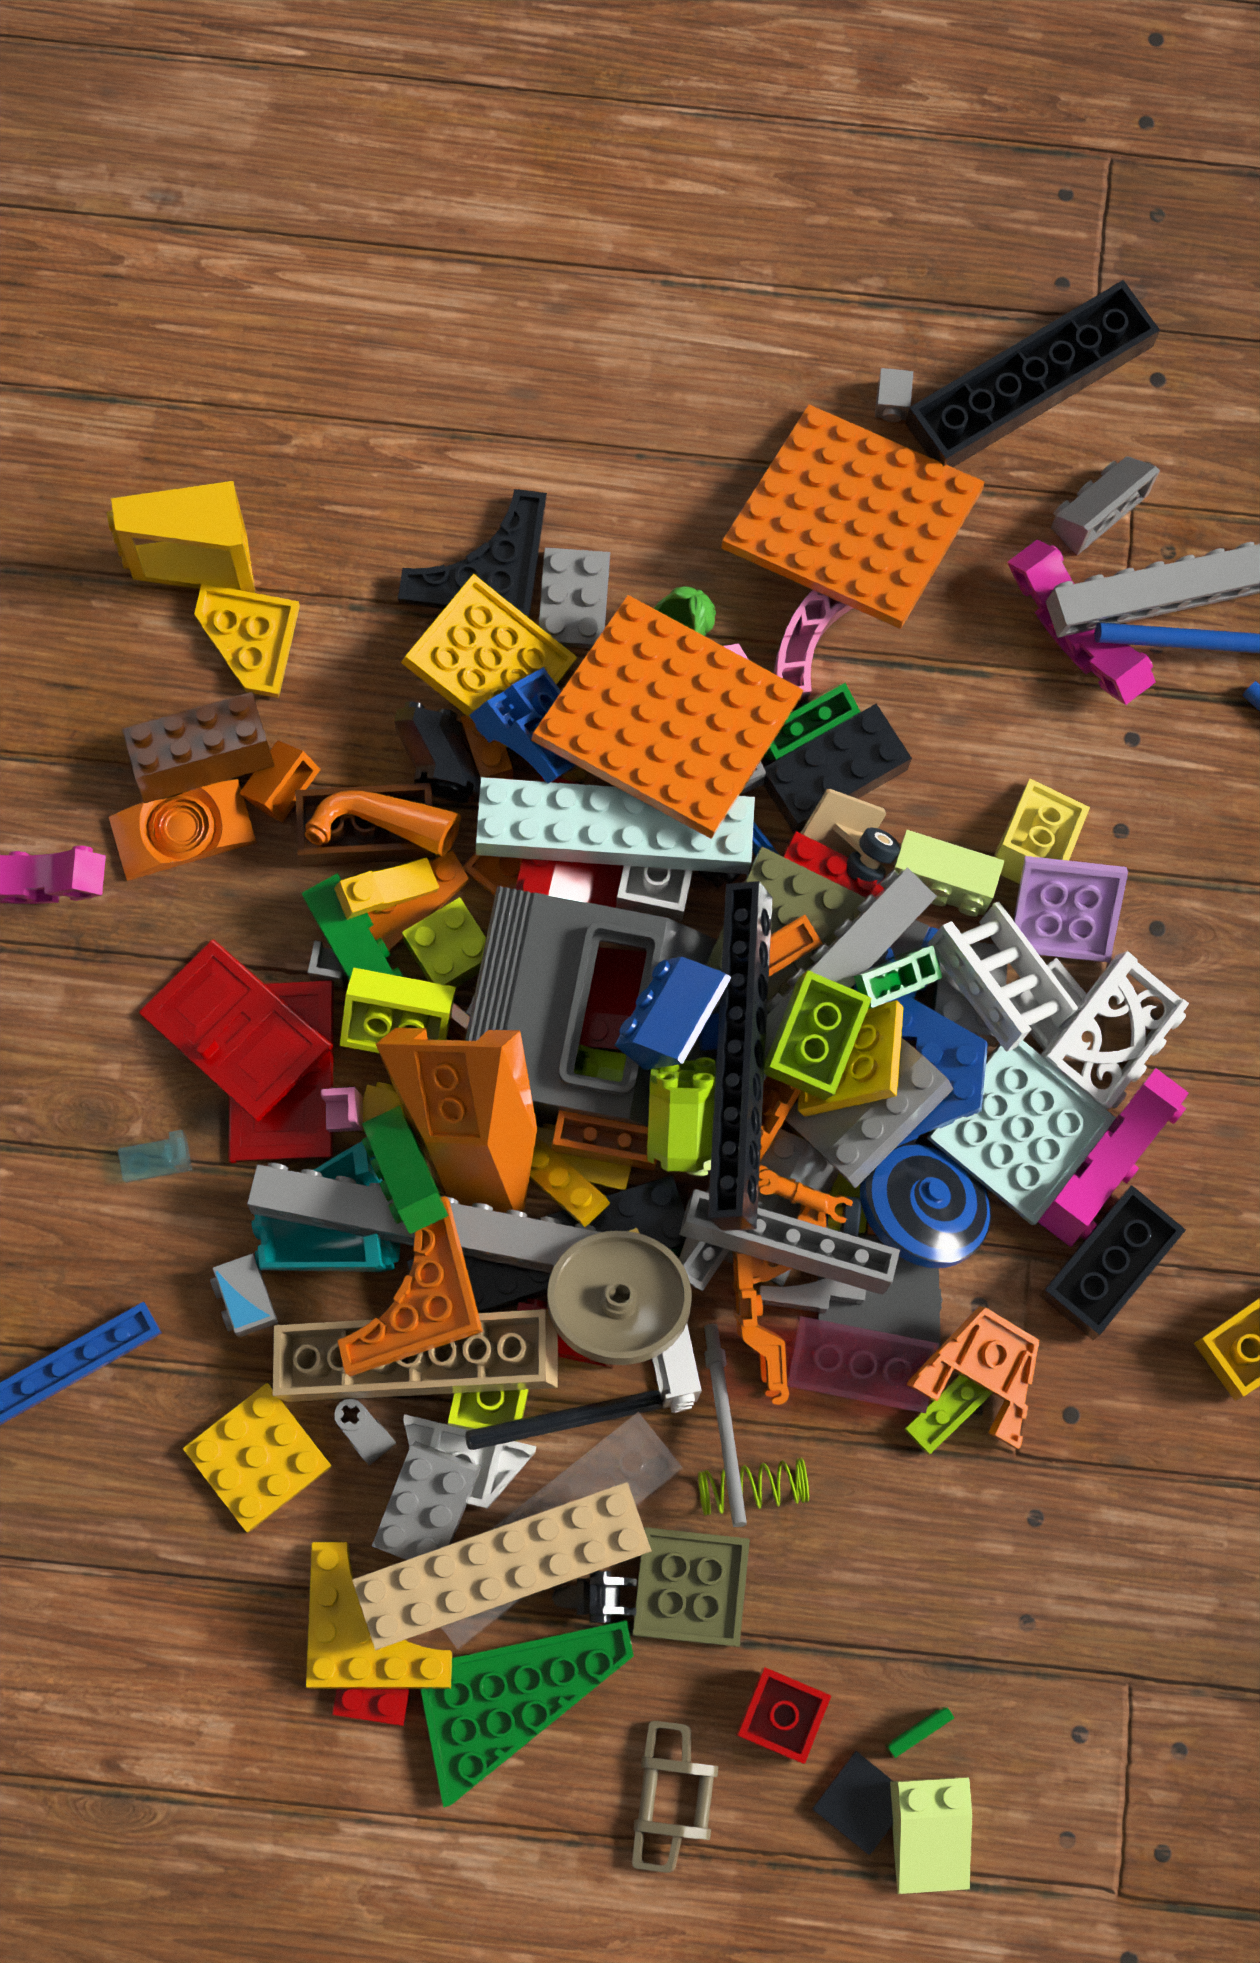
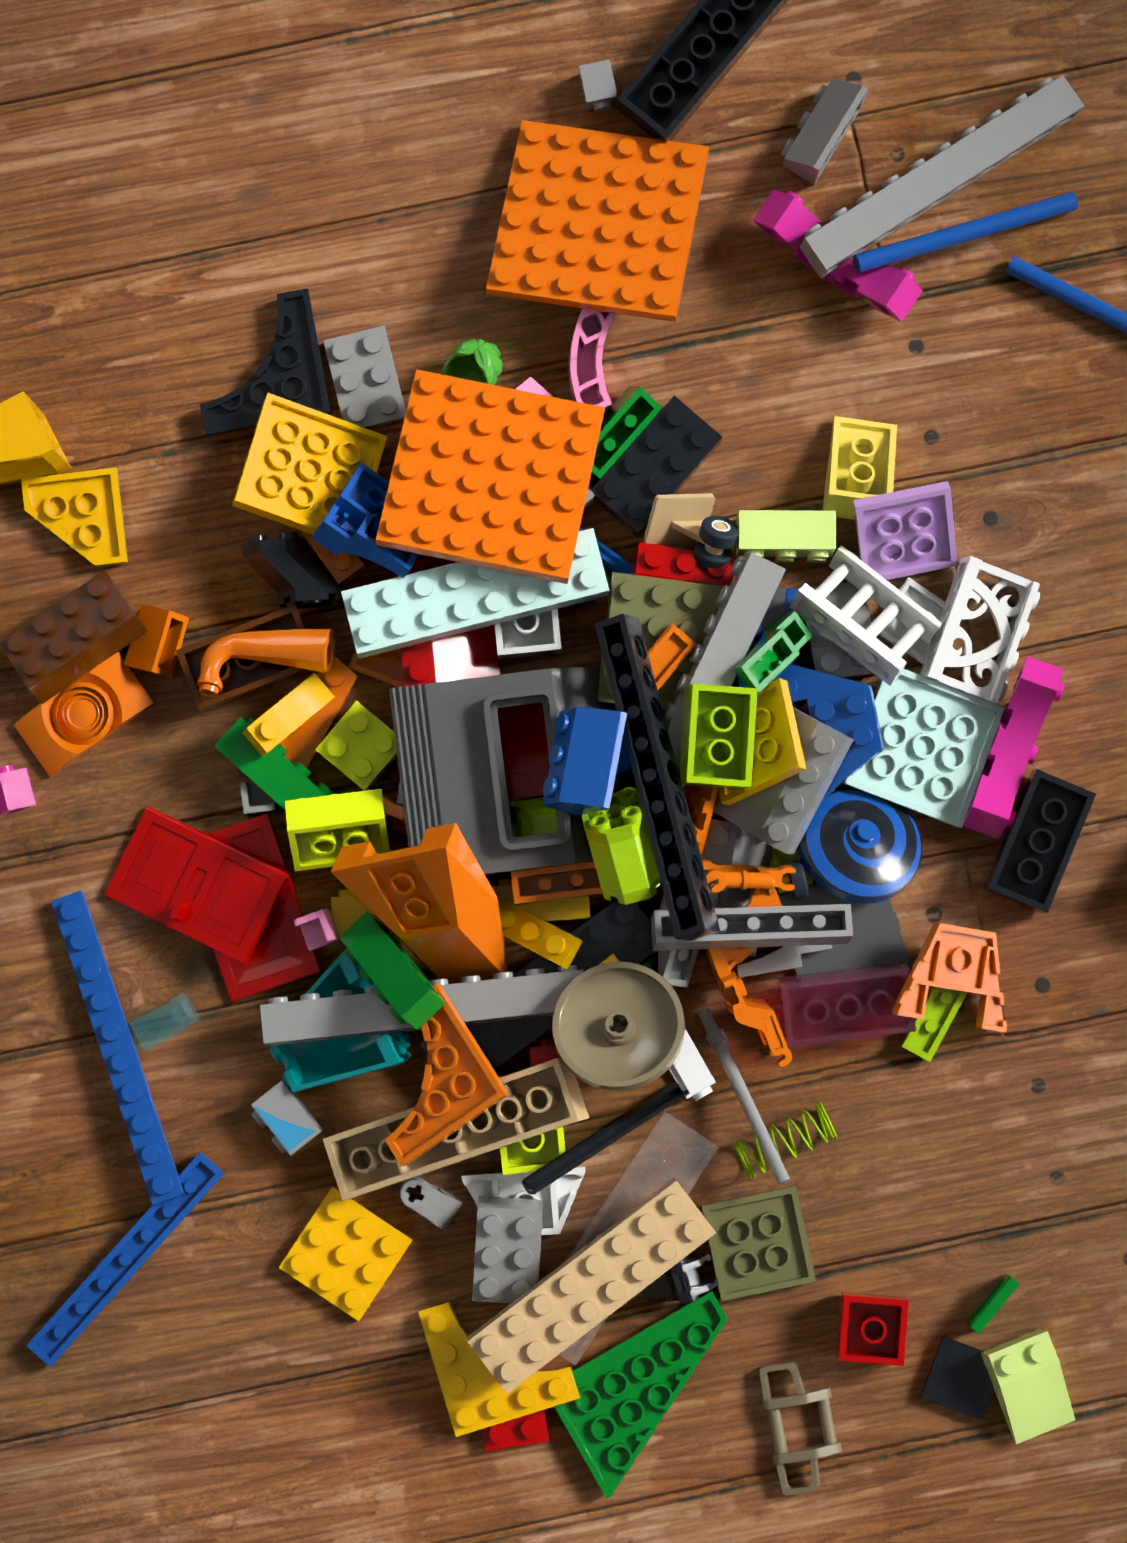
camera: 10 degrees left, 10 degrees up
none -> blue plate [51,891,185,1205]

